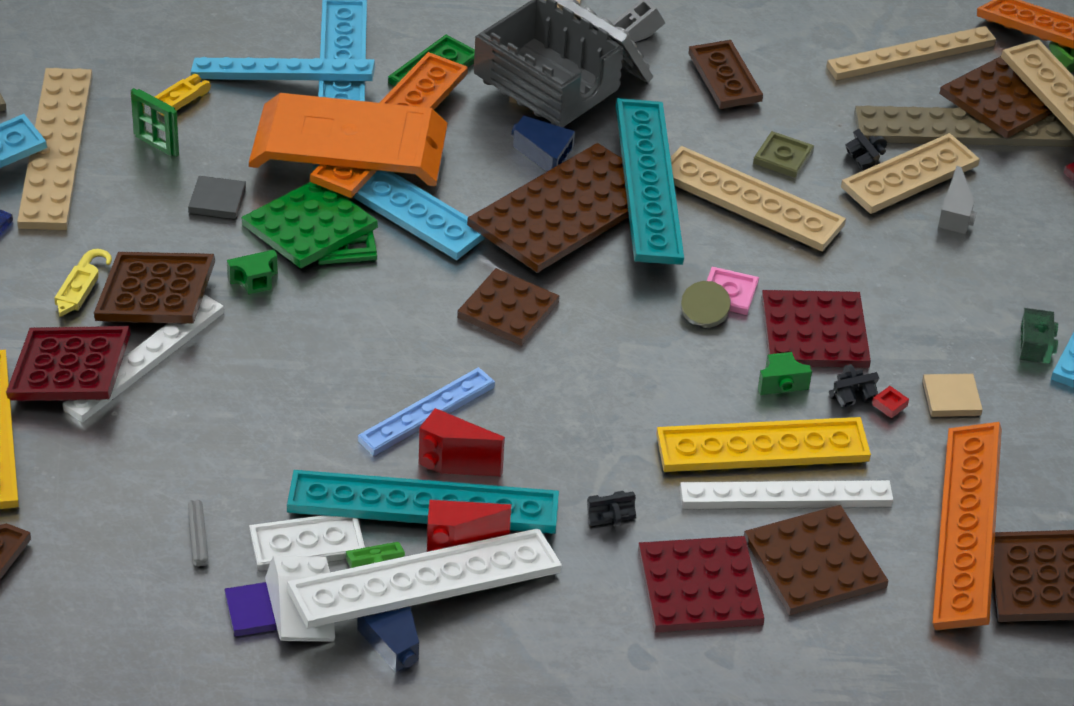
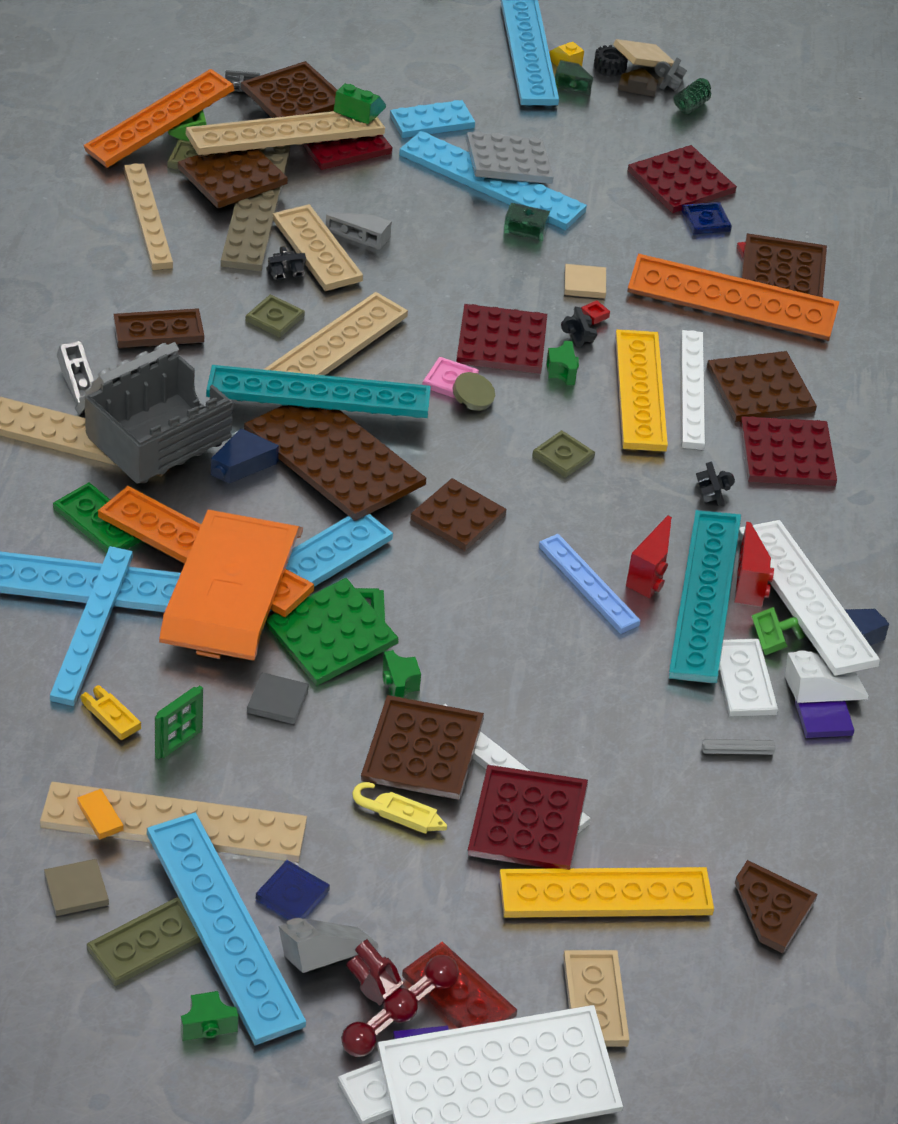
camera: 85 degrees left, 0 degrees up
none -> light orange tile [77,789,124,840]
none -> olive tile [532,430,595,478]

